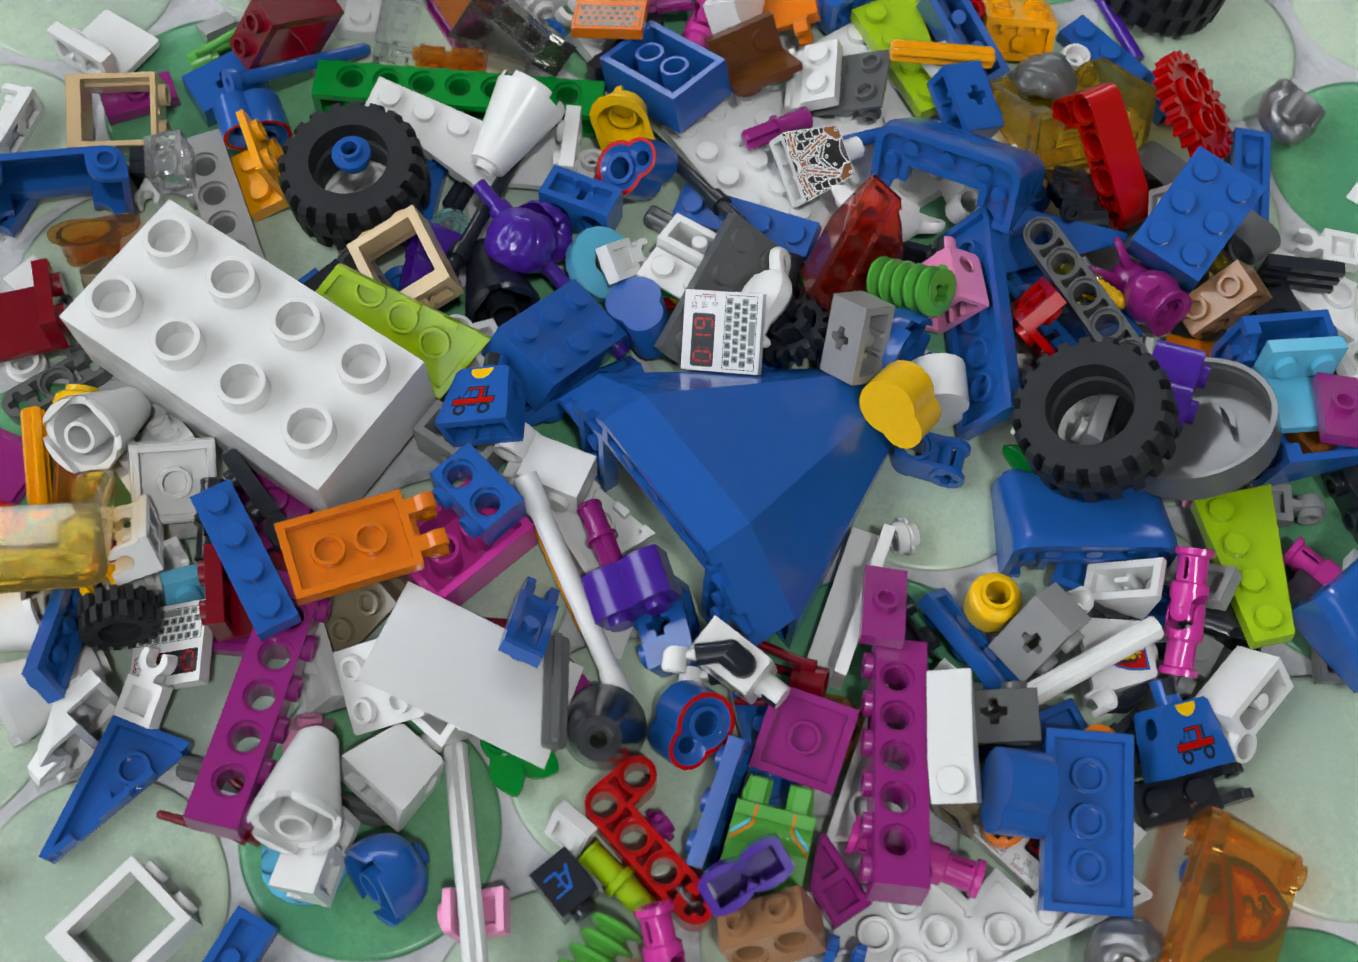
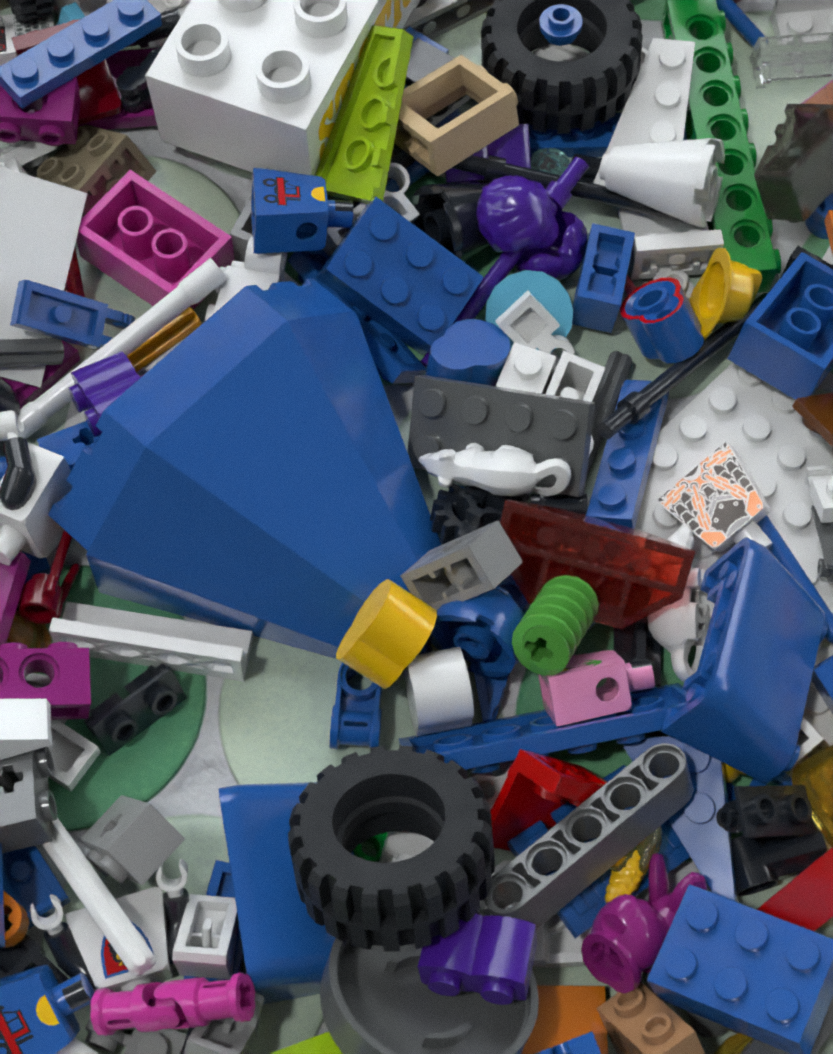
camera: 80 degrees right, 0 degrees up
orange tile [274,489,450,606] -> none
clear orange hinge [412,43,488,72] -> none
blue brick [430,442,526,547] -> none
tile [681,289,767,375] -> none
magenta axle [741,106,813,151] -> none
magenta plate [859,565,908,649] -> none
white plate [888,517,920,556] -> none
blue plate [917,587,1020,690] -> none
yellow head [963,572,1022,632] -> none

